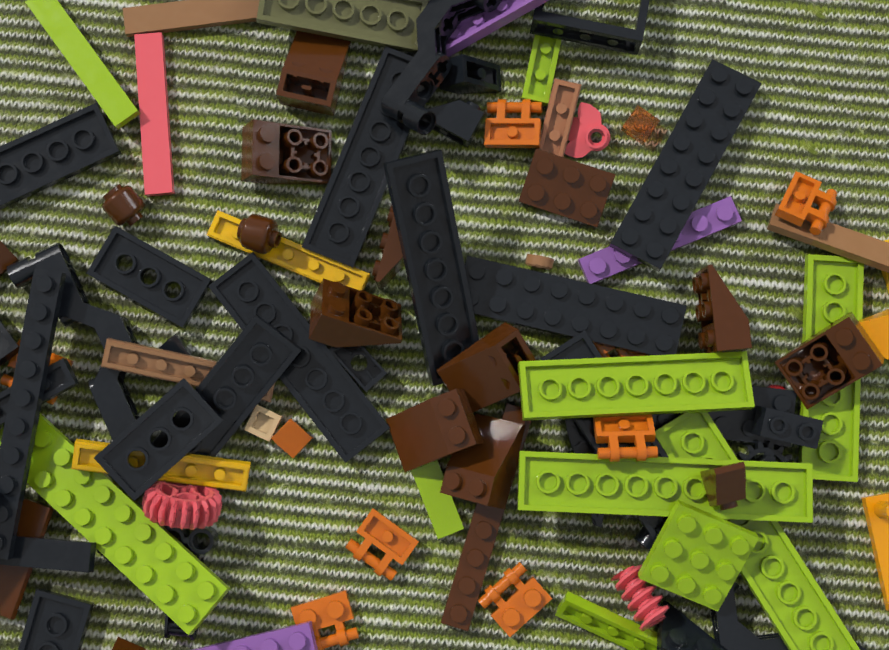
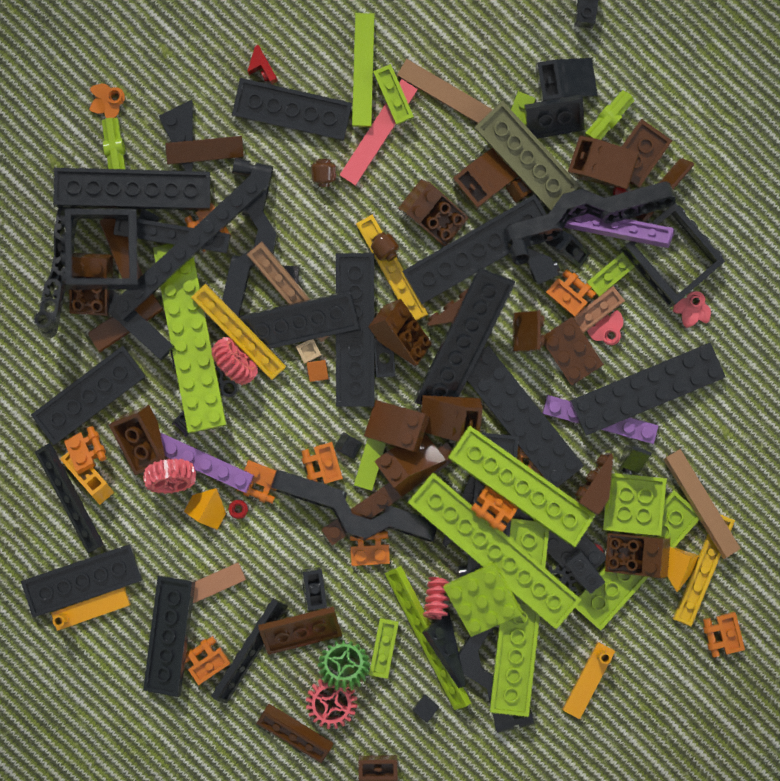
camera: 40 degrees right, 5 degrees up
black plate [86,226,213,329] -> none
black plate [94,378,224,501] -> none
medium nougat tile [525,254,554,270] -> none
clear orange plate [621,105,660,145] -> none
reddish brown slope [700,462,746,510] -> none
orange plate [775,171,838,235] -> none
none -> black beam [270,470,437,542]
none -> black slope [334,432,363,460]
none -> lime plate [373,64,414,125]
none -> reddish brown slope [506,178,533,203]
none -> reddish brown slope [512,310,544,352]
none -> lime plate [603,473,667,537]
none -> slope [618,445,652,475]
none -> coral plate [673,291,711,328]

